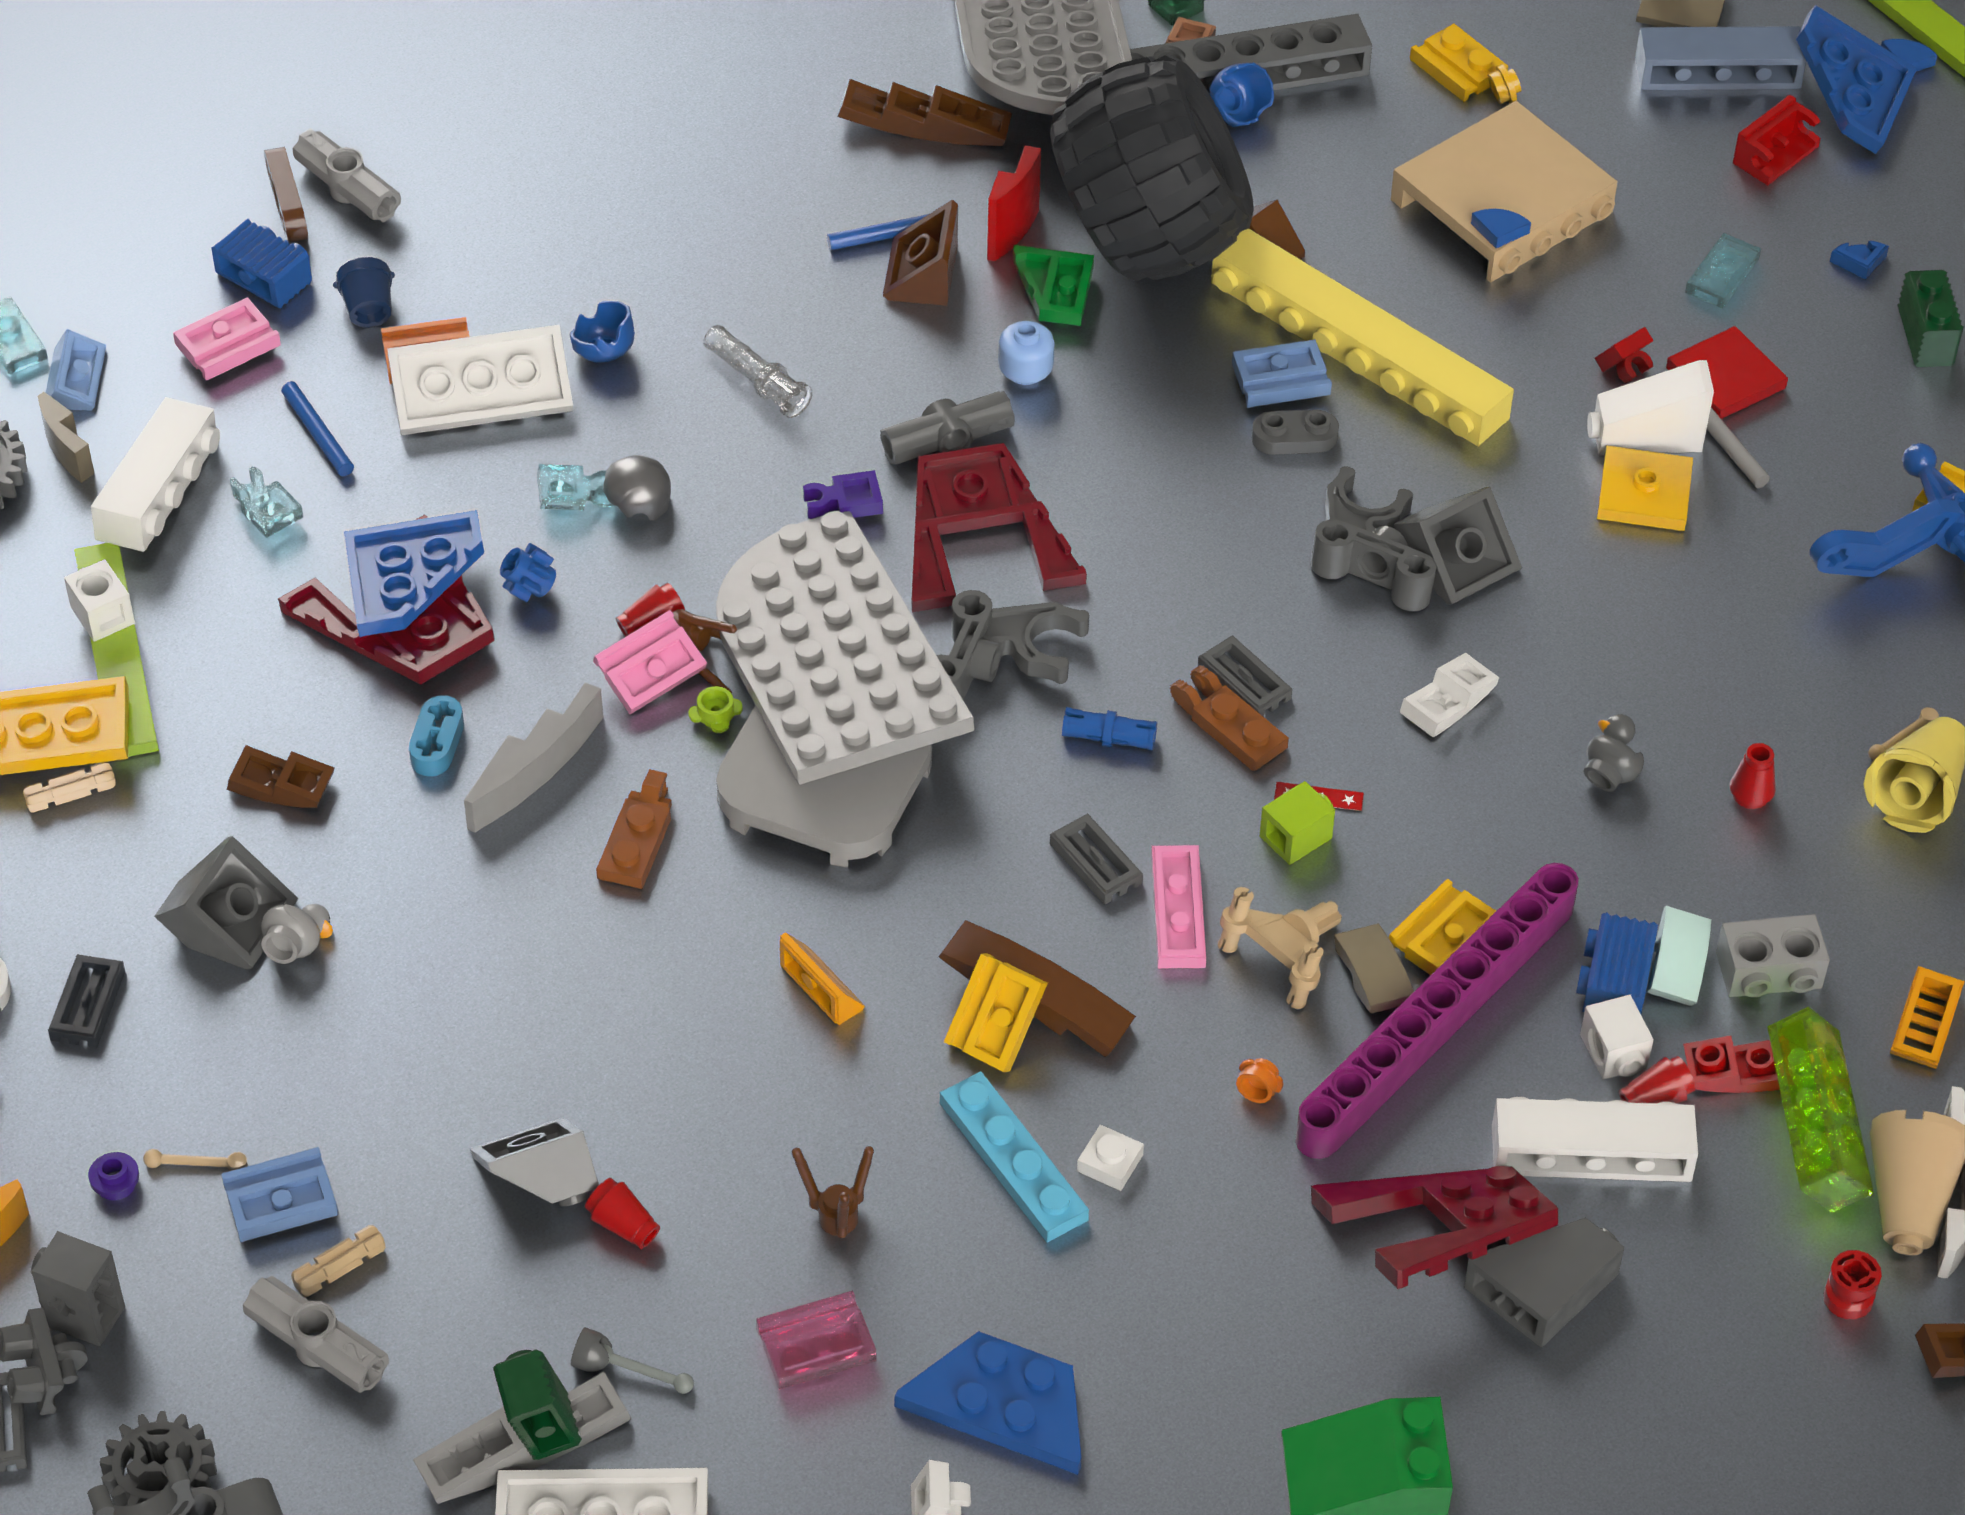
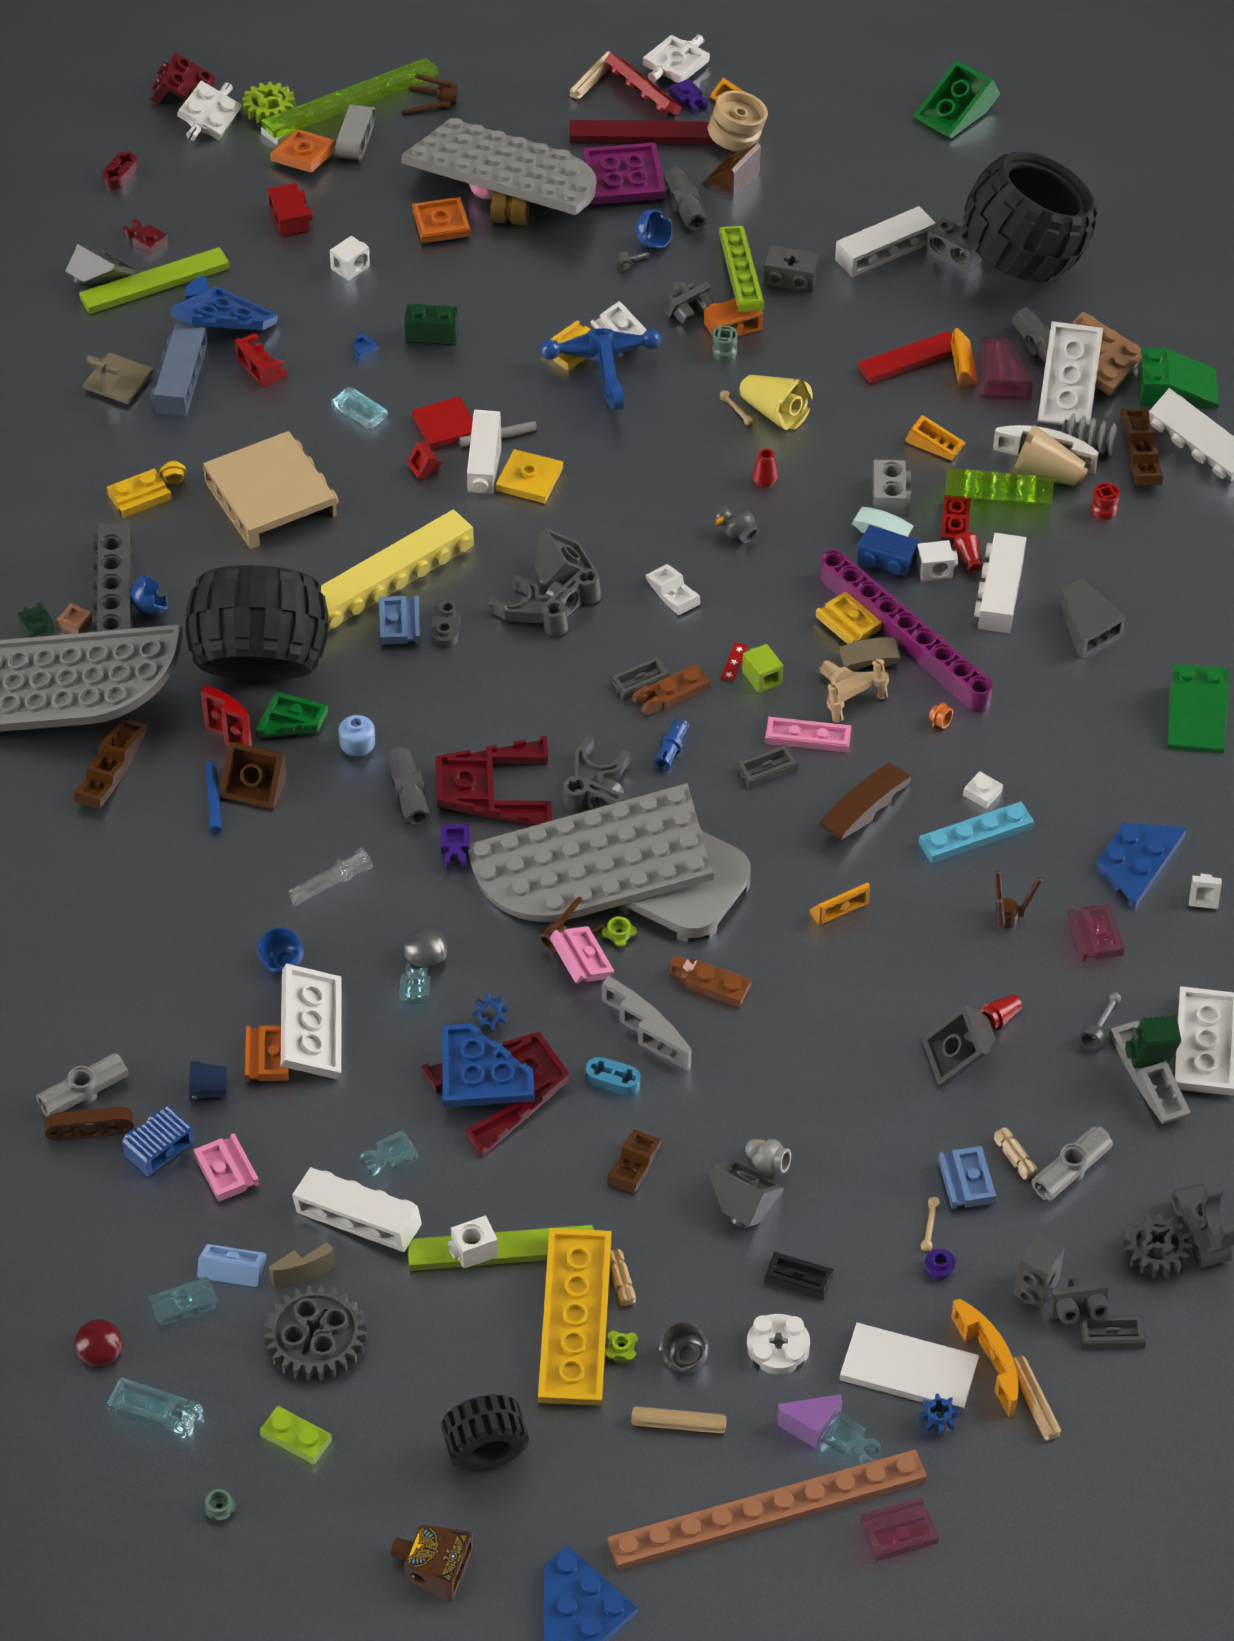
camera: 80 degrees left, 0 degrees up
blue bar [281,381,354,477] -> none
red cone [615,582,685,637] -> none
yellow plate [944,953,1048,1072] -> none
dark red wing [1311,1166,1558,1289] -> none
blue tile [1471,209,1531,248] -> none

